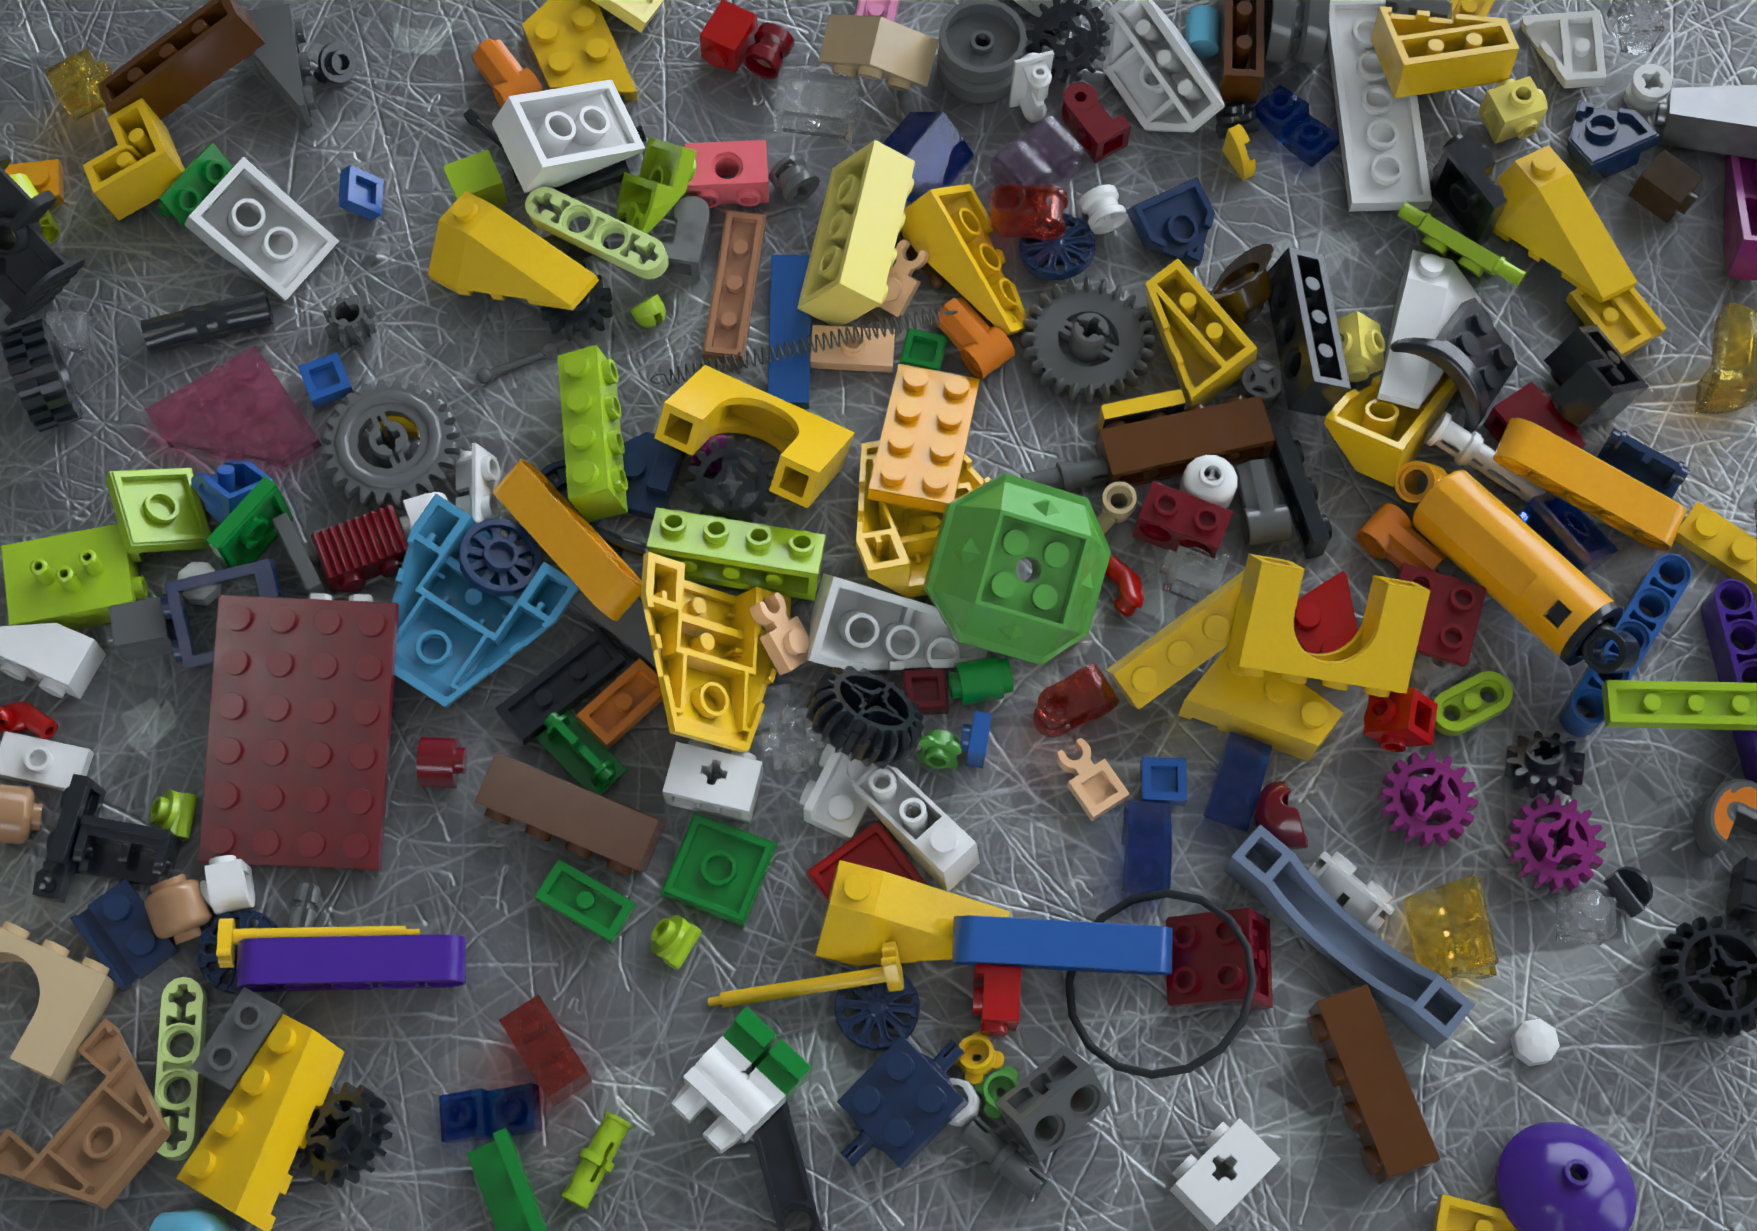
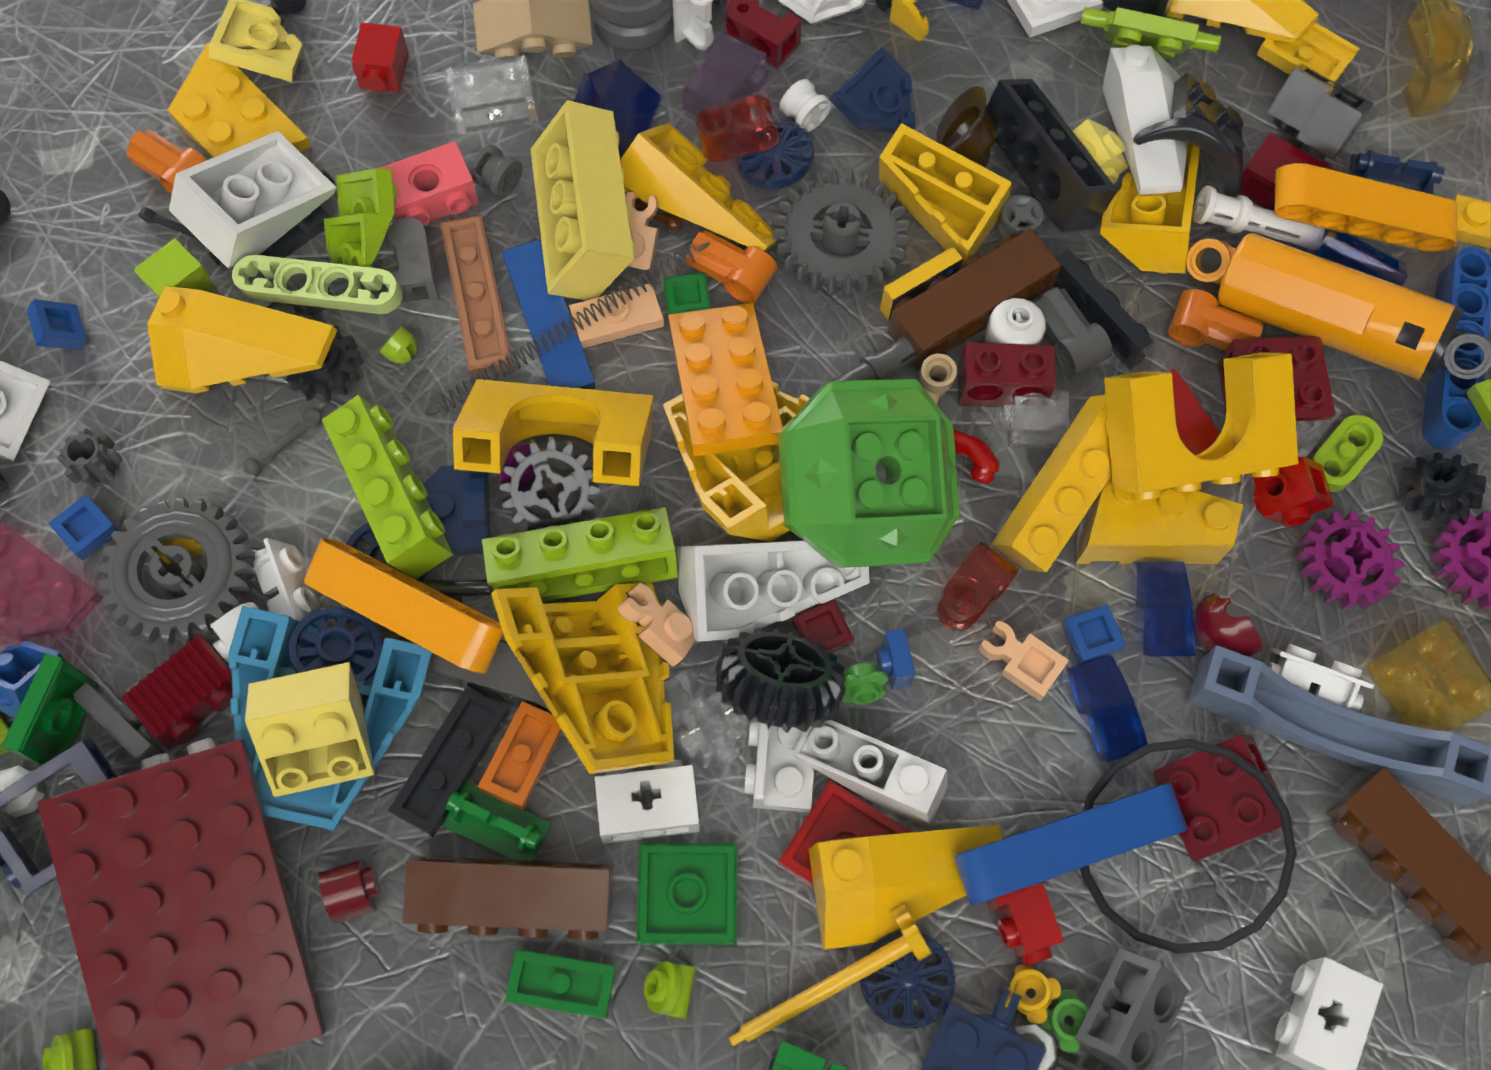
camera: 20 degrees left, 0 degrees up
dark red wheel [743,22,795,79] -> none
green brick [947,656,1014,706] -> none
none -> light yellow slope [245,662,374,798]

